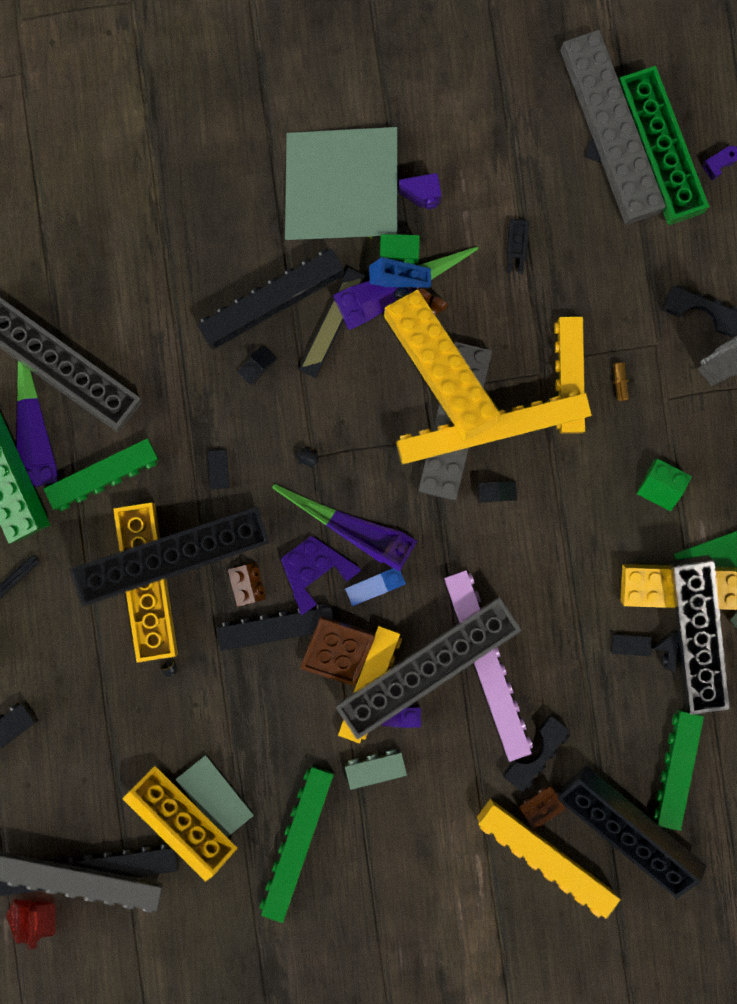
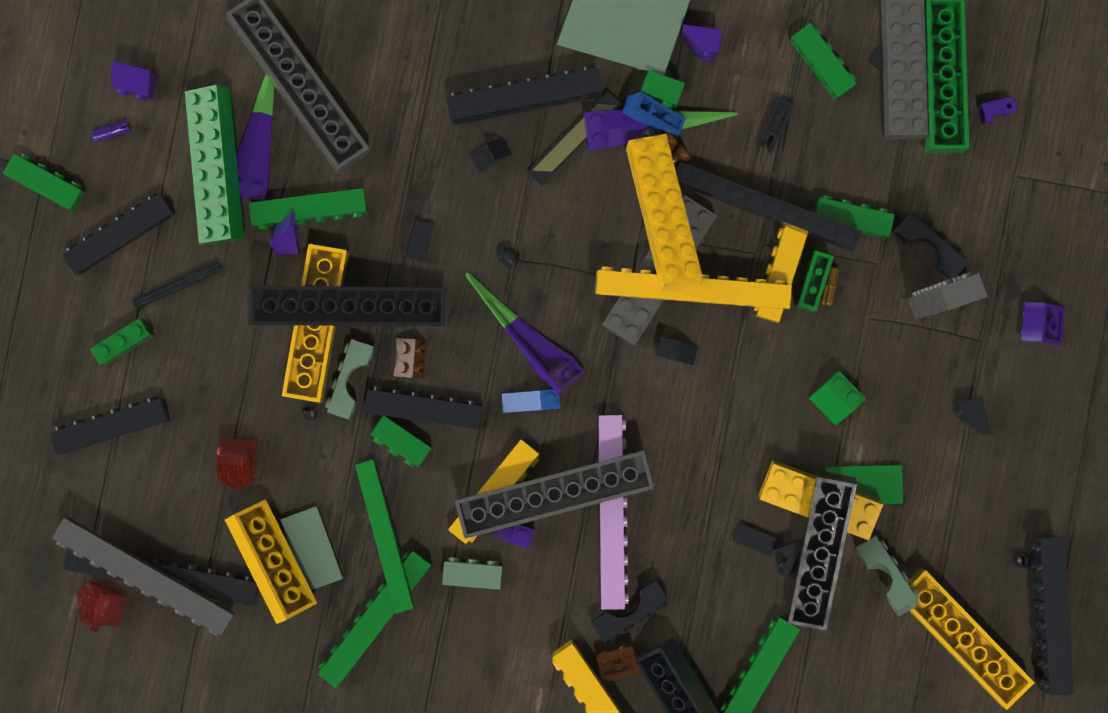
camera: 20 degrees right, 0 degrees up
dark purple wing [281,536,361,616] -> none
reddish brown plate [300,616,375,686] -> none
none -> clear red piece [216,439,258,490]
none -> dark purple slope [270,213,300,255]
none -> sand green arch [326,339,375,420]
none -> green tile [355,460,415,614]
none -> green brick [370,415,432,468]
none -> black brick [676,162,861,253]
none -> green brick [789,23,856,100]
none -> green brick [795,250,834,313]
none -> green brick [814,196,895,239]

